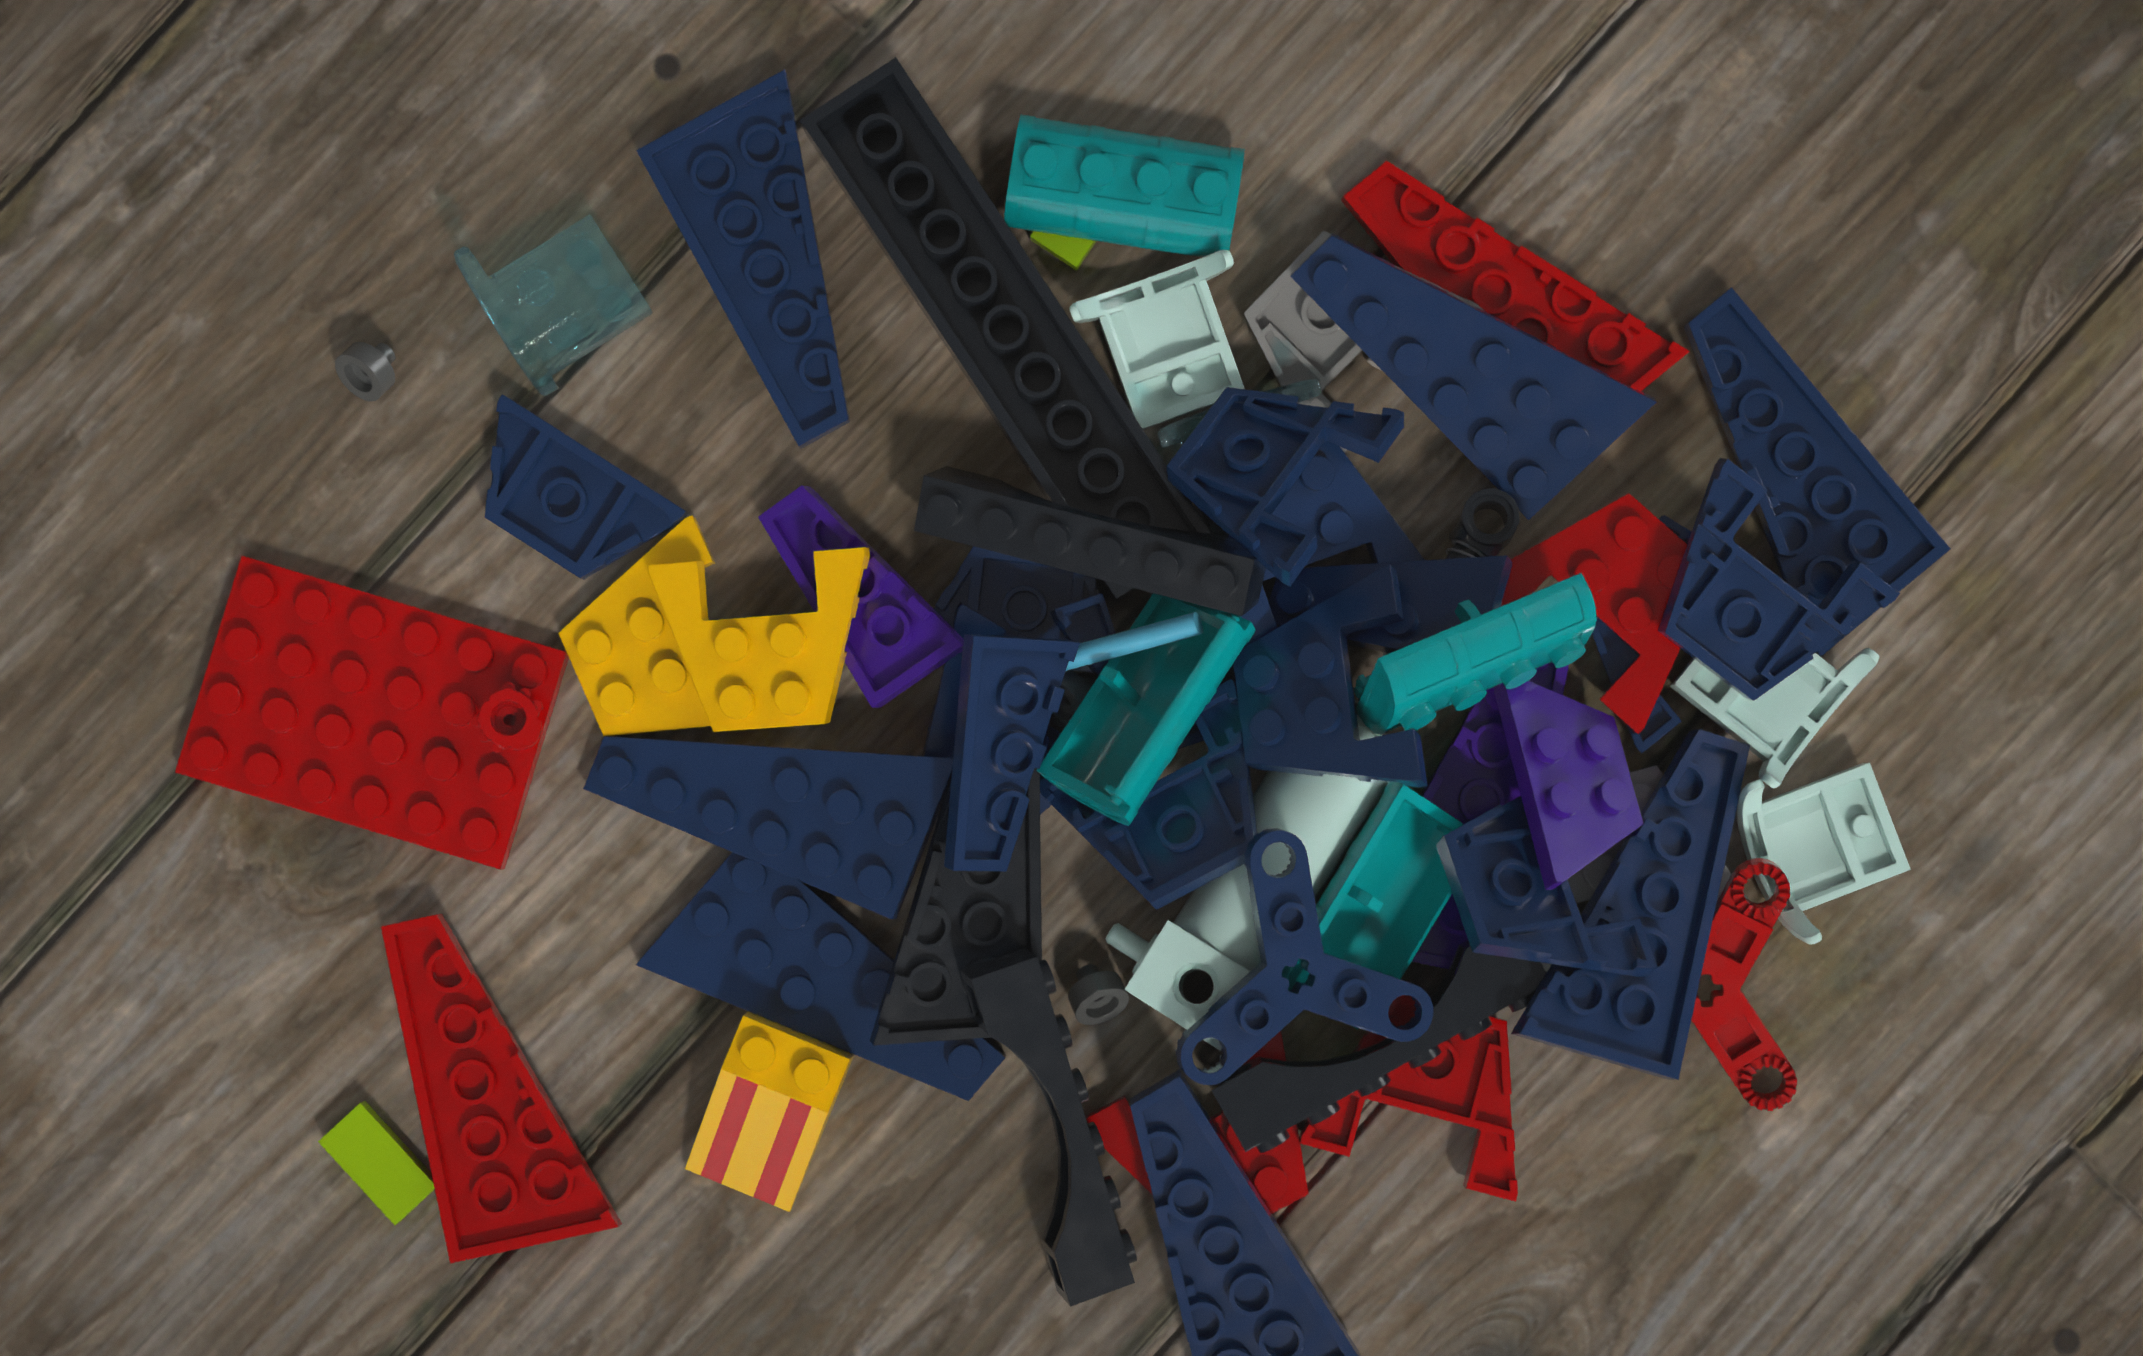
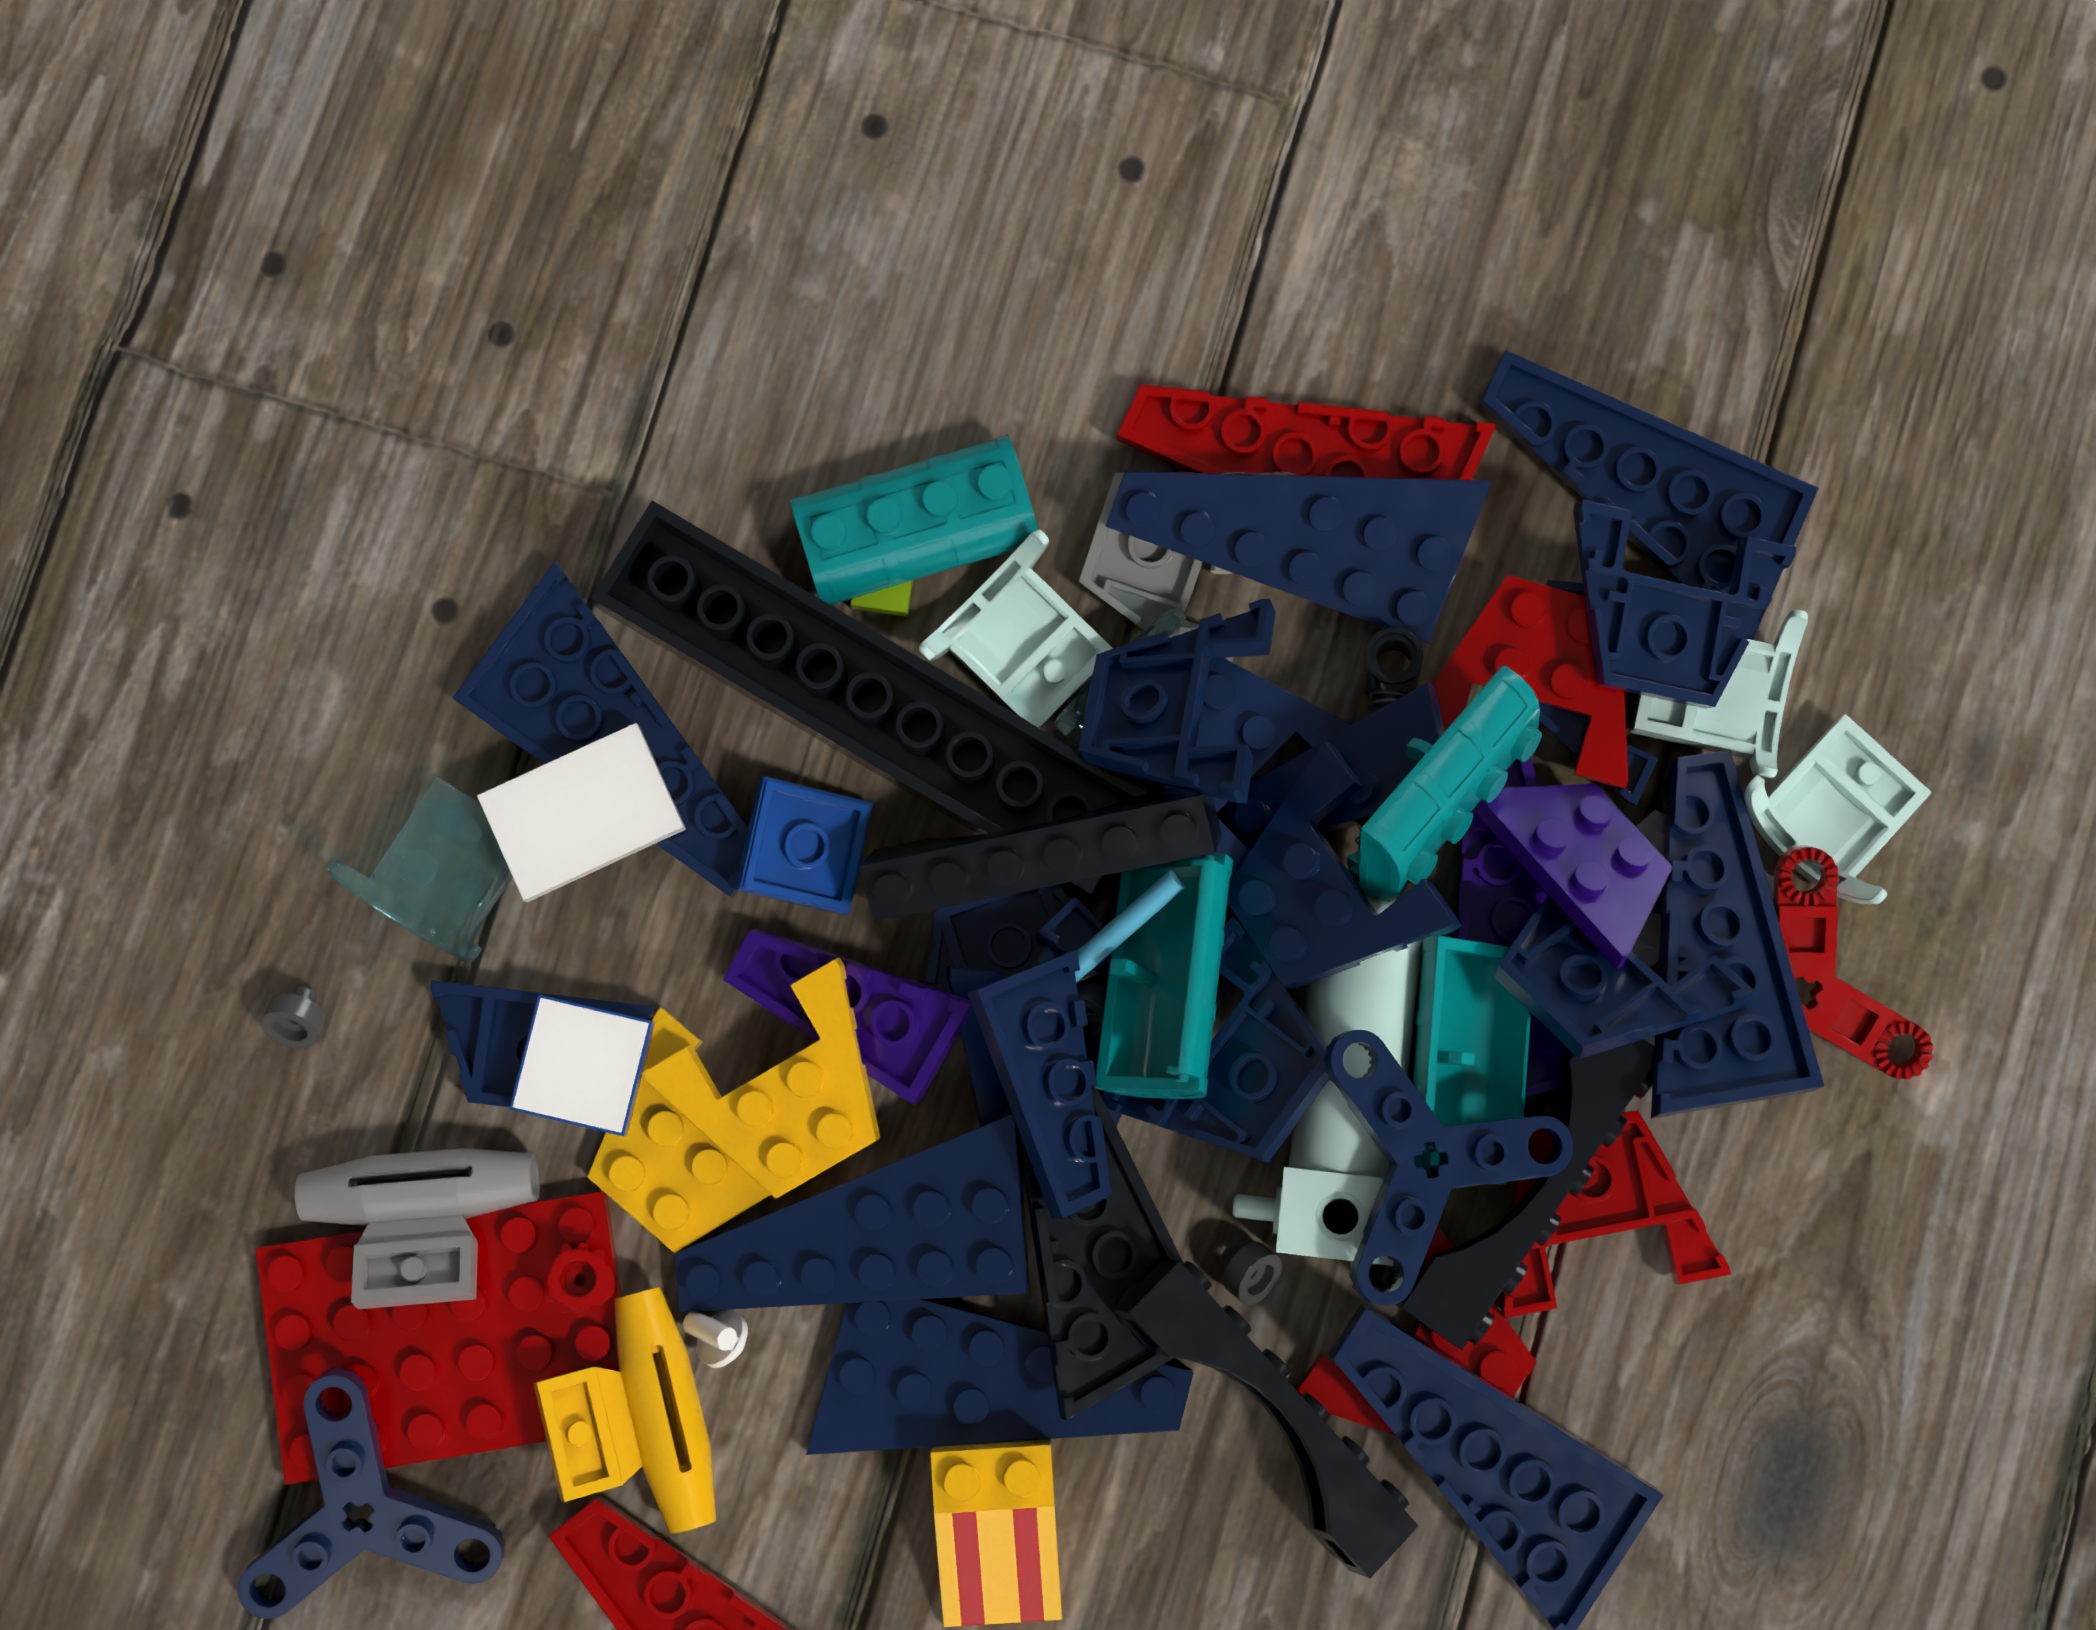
camera: 25 degrees left, 5 degrees down
none -> dark blue piece [237,1368,506,1619]
none -> light grey plate [295,1148,540,1309]
none -> white tile [477,723,686,902]
none -> white tile [509,994,655,1136]
none -> yellow plate [533,1287,716,1534]
none -> white plate [683,1310,748,1368]
none -> blue tile [735,776,873,915]

